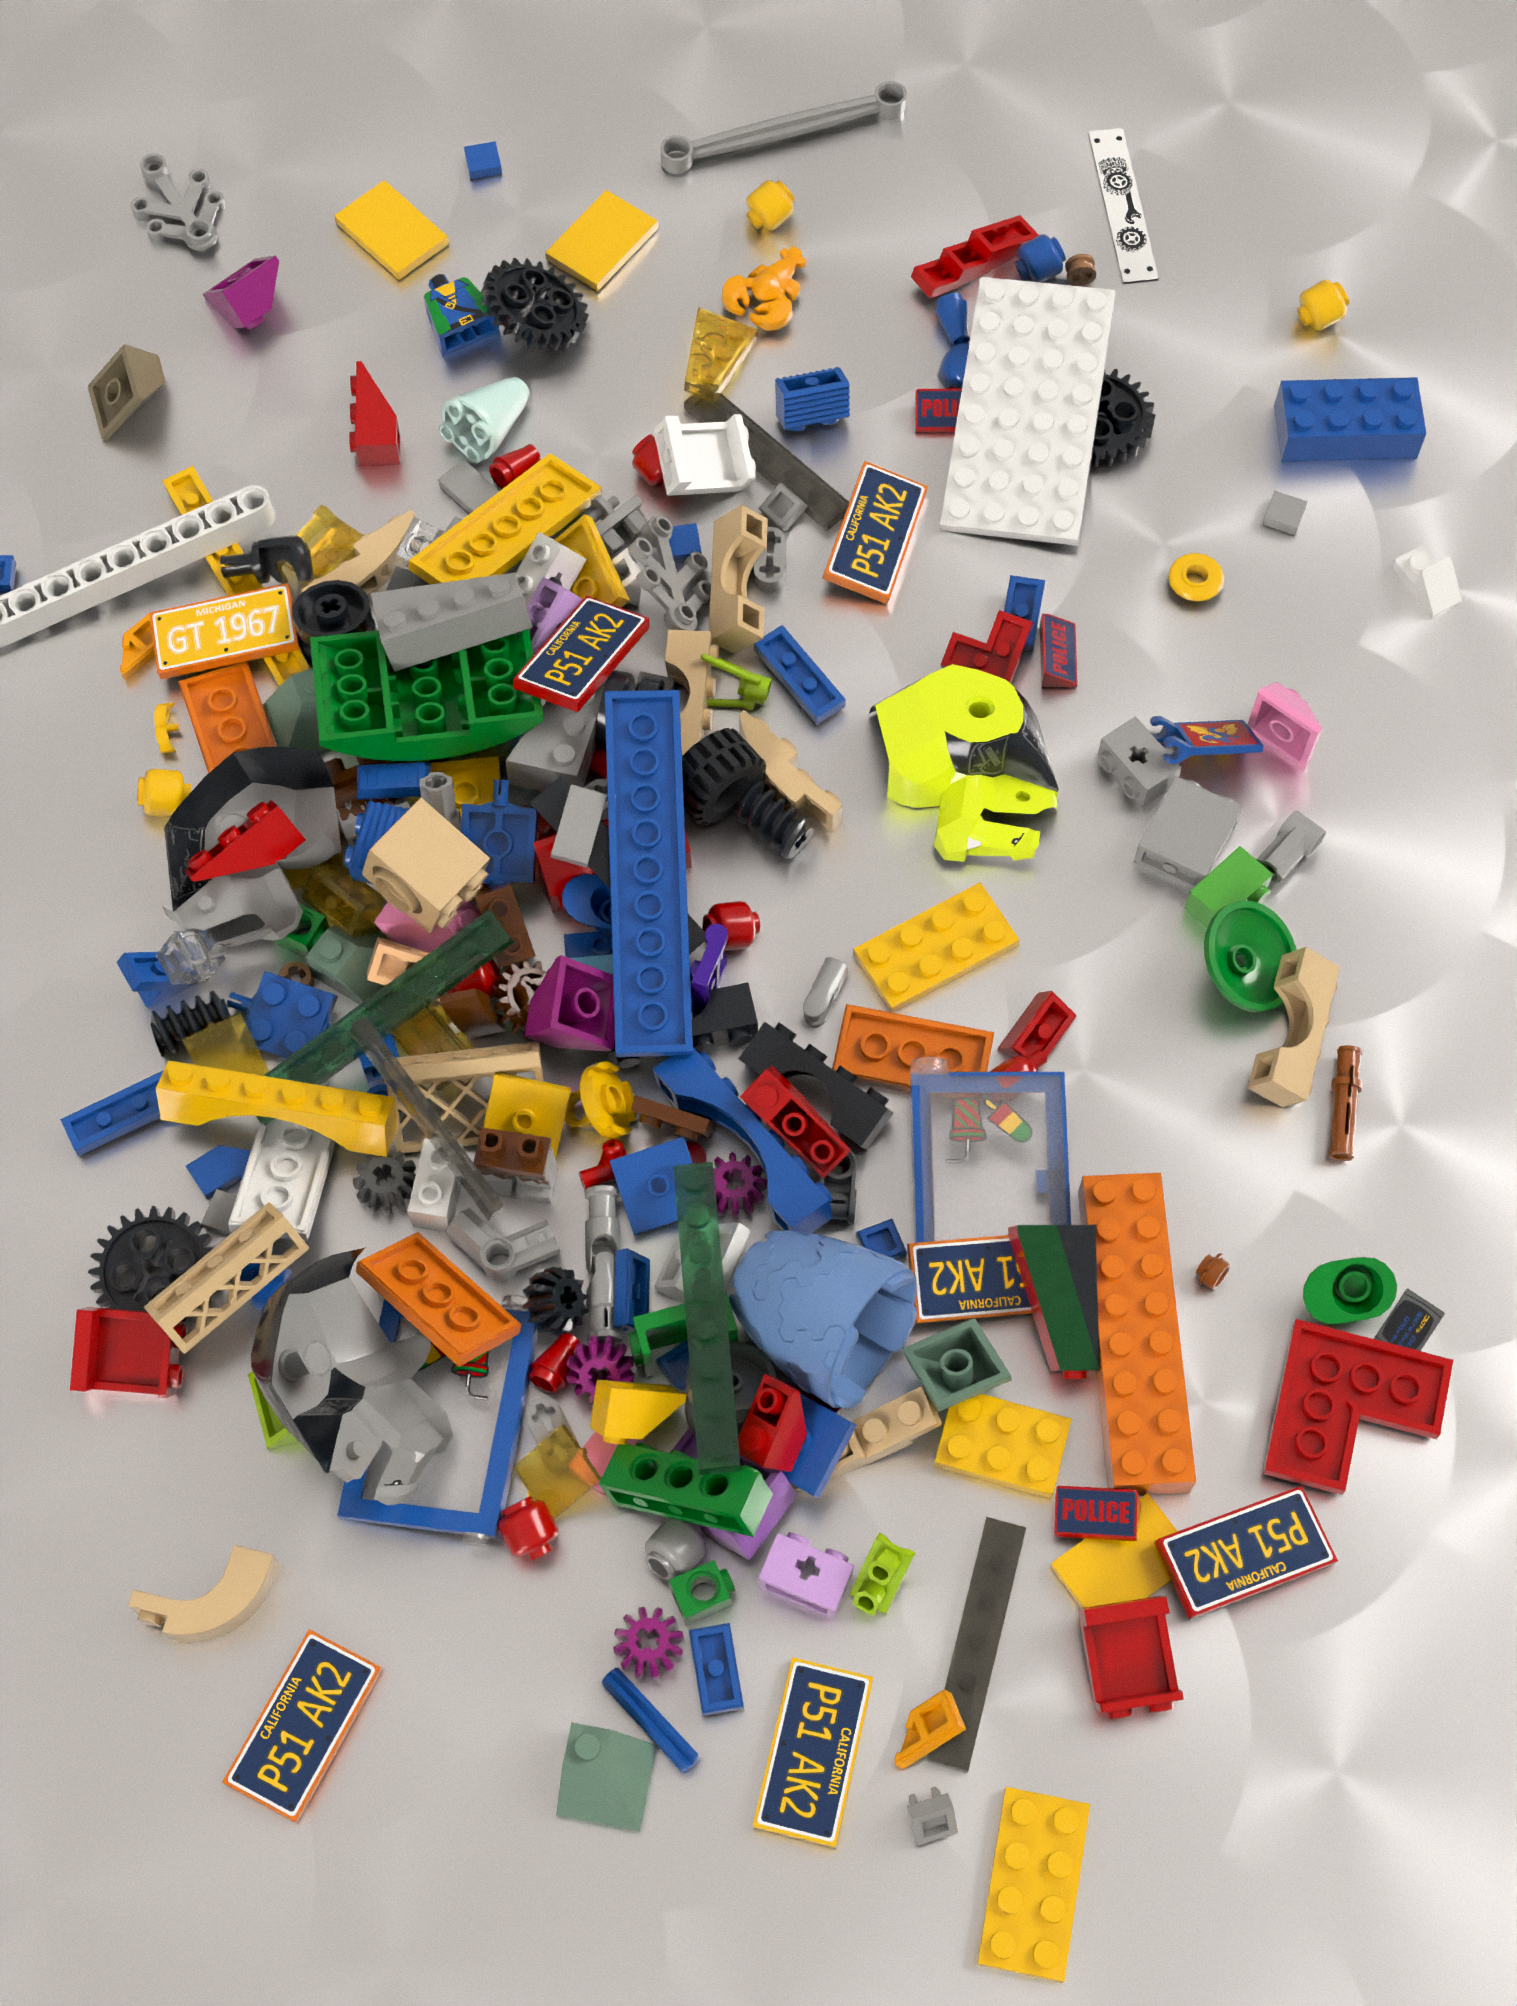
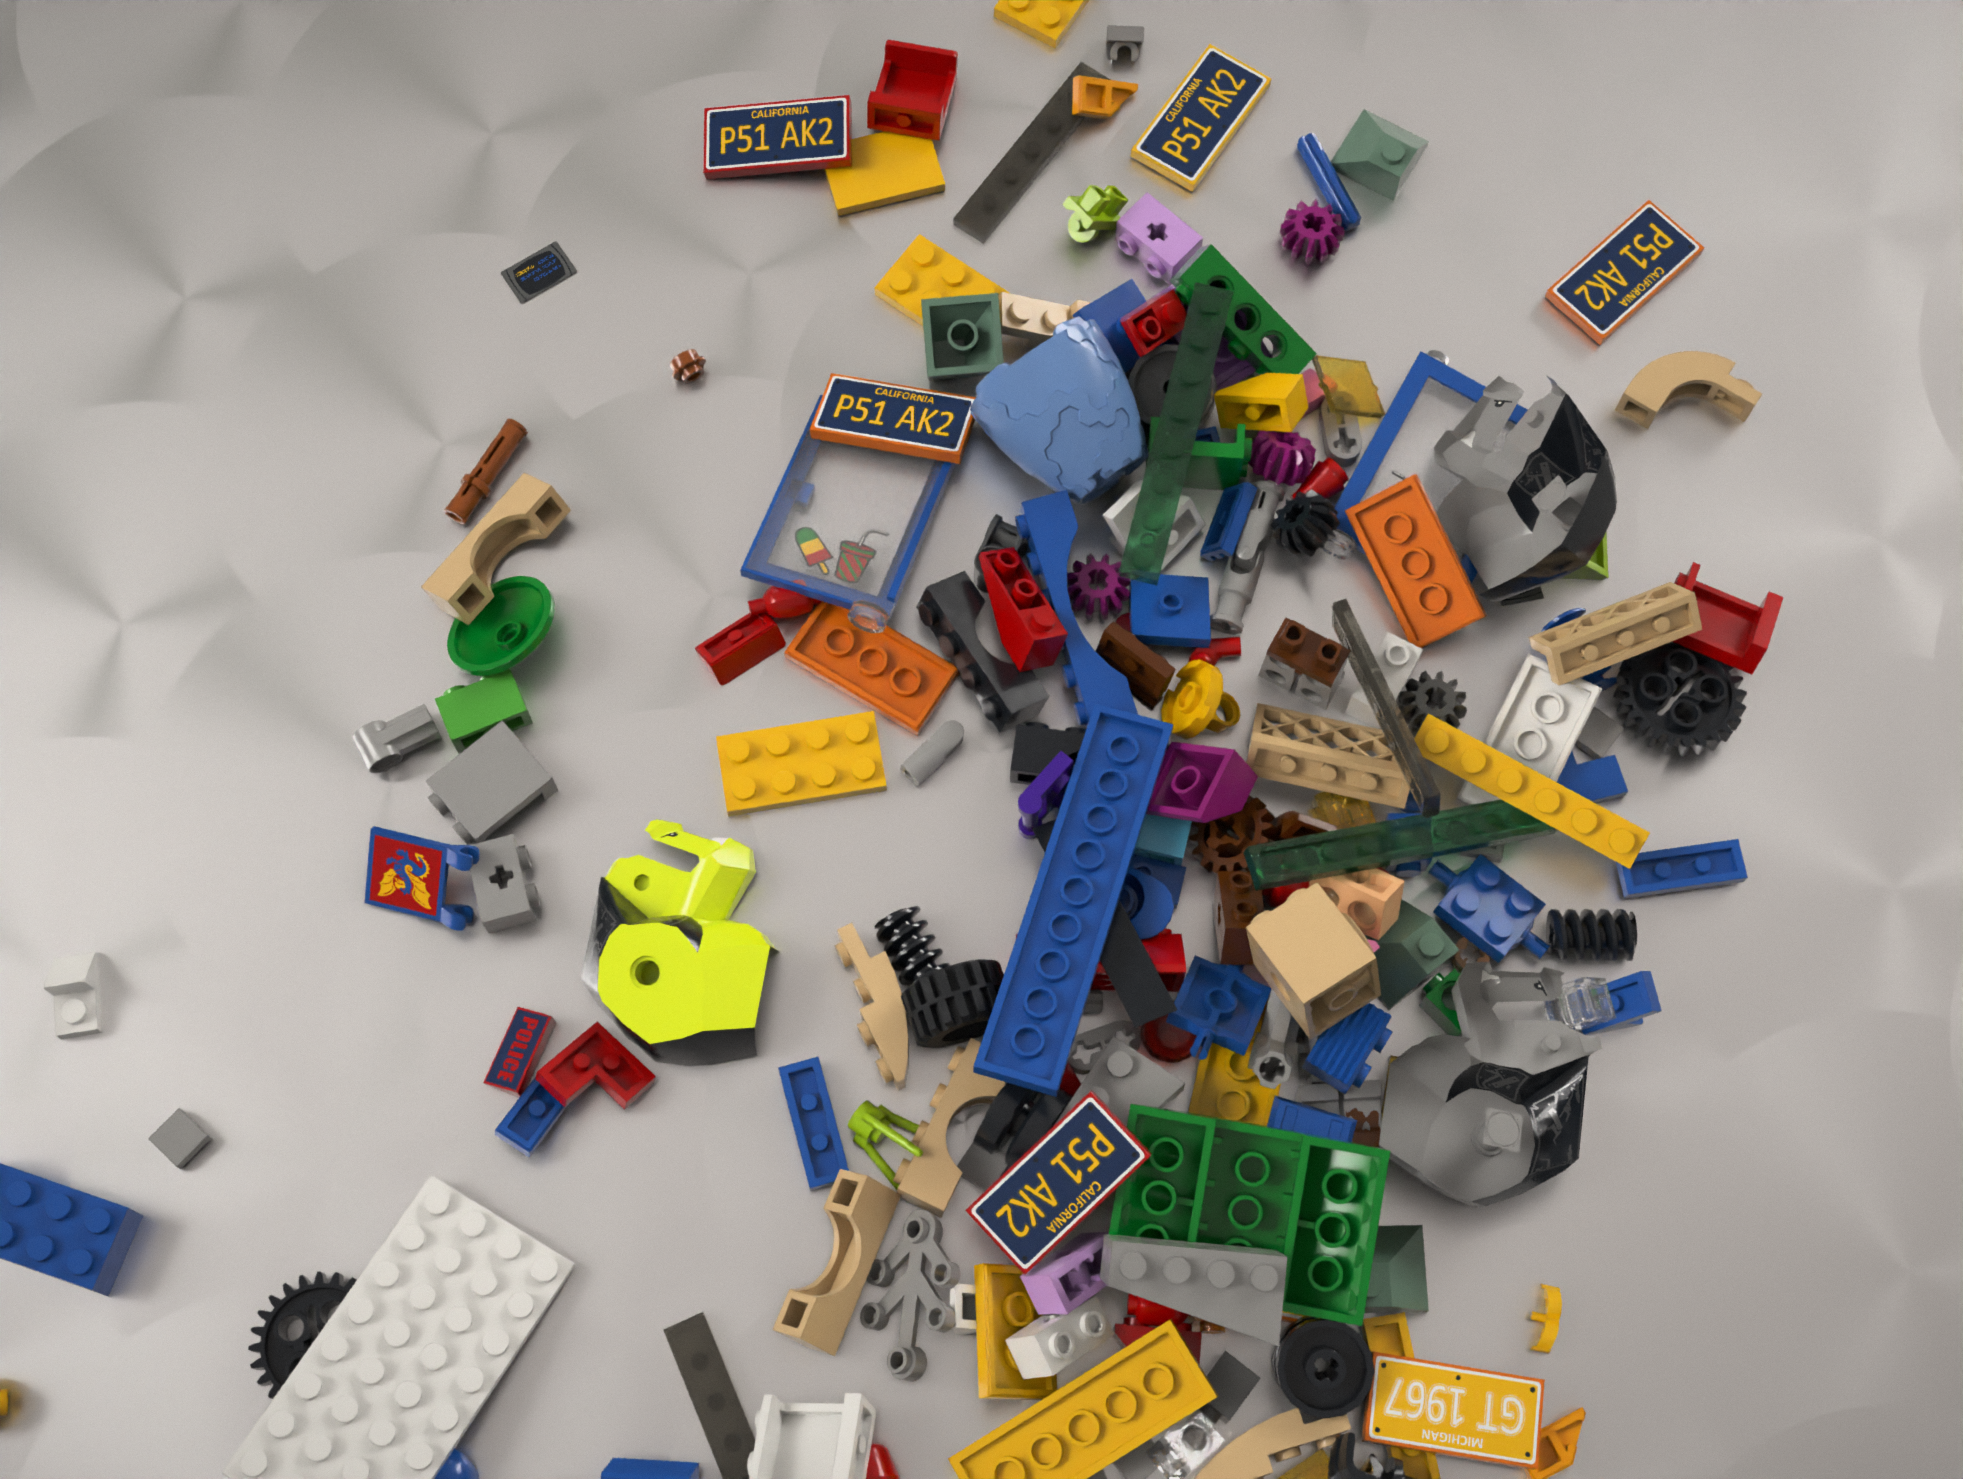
camera: 160 degrees left, 5 degrees up
yellow head [137,769,191,817] -> none
orange tile [178,661,277,773] -> none
clear yellow piece [182,1012,270,1076] -> none
red slope [184,800,306,882] -> none
clear yellow brick [301,863,388,938] -> none
light grey piece [445,1208,560,1282] -> none
yellow plate [483,1072,571,1159] -> none
red head [498,1496,559,1561] -> none
light grey tile [550,784,607,868] -> none
light grey hips [588,494,647,557] -> none
light grey head [645,1518,706,1580] -> none
blue tile [669,523,702,562] -> none
green brick [669,1560,735,1626] -> none
blue plate [689,1623,744,1716] -> none
red head [702,901,760,951] -> none
light grey beam [754,527,786,592] -> none
light grey tile [758,482,808,533] -> none
tile [822,461,928,604] -> none
blue tile [856,1218,907,1261] -> none
slope [915,388,962,432] -> none
slope [1008,1225,1100,1379] -> none
slope [1054,1486,1141,1541] -> none
orange brick [1078,1172,1196,1496] -> none
yellow piece [1168,553,1224,601] -> none
bright pink slope [1247,682,1322,769] -> none
red plate [1262,1319,1453,1495] -> none
green piece [1303,1257,1397,1324] -> none

